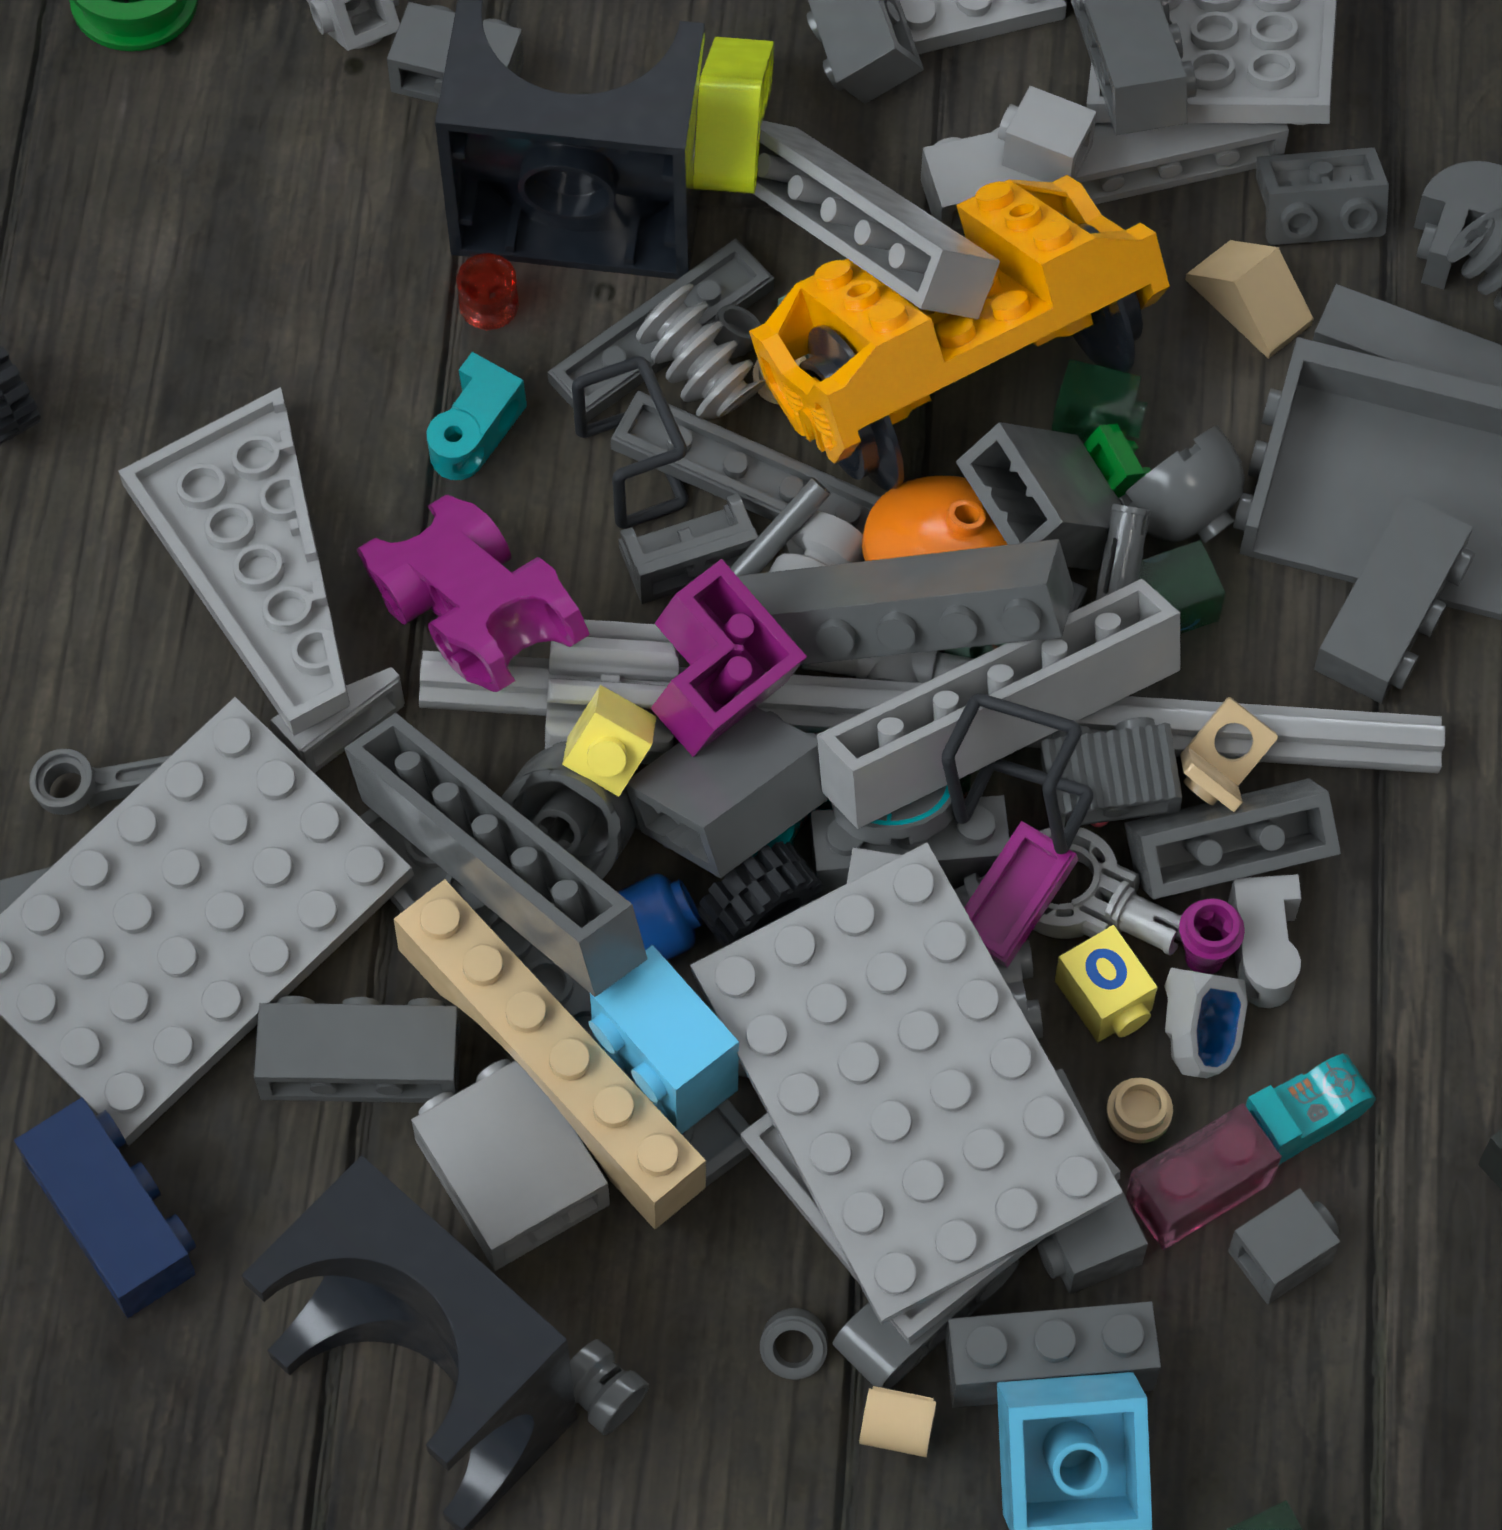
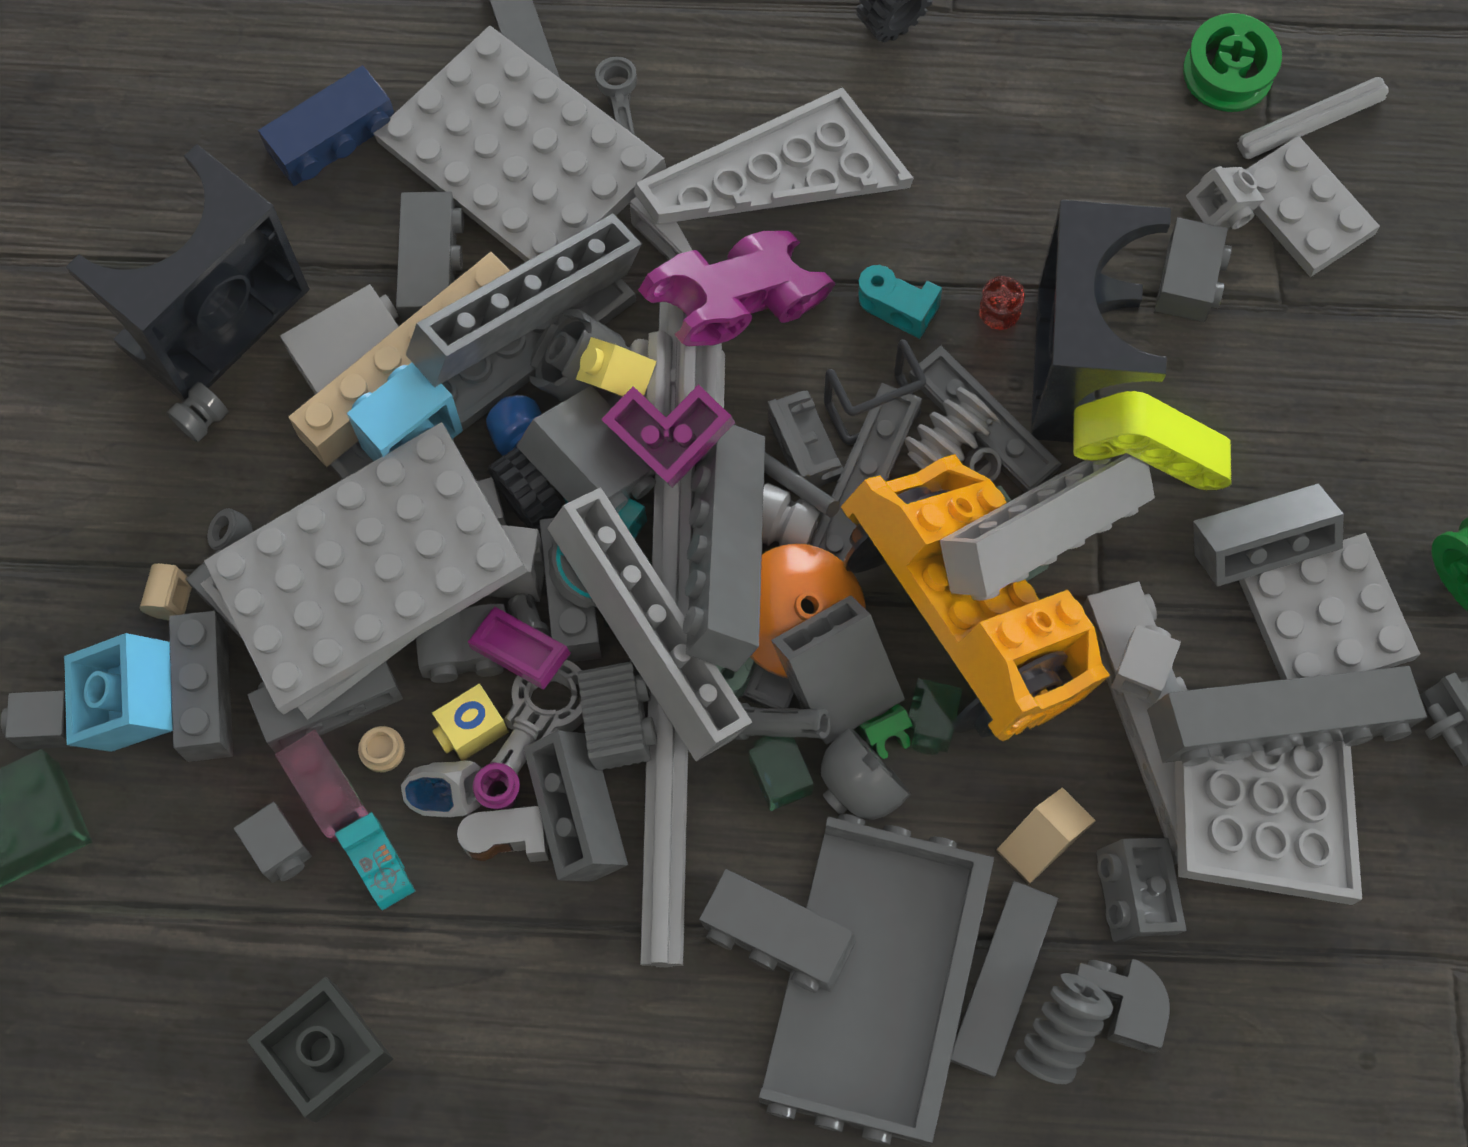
camera: 90 degrees right, 5 degrees up
black piece [941,694,1094,854] -> none
tan bracket [1180,697,1278,812] -> none

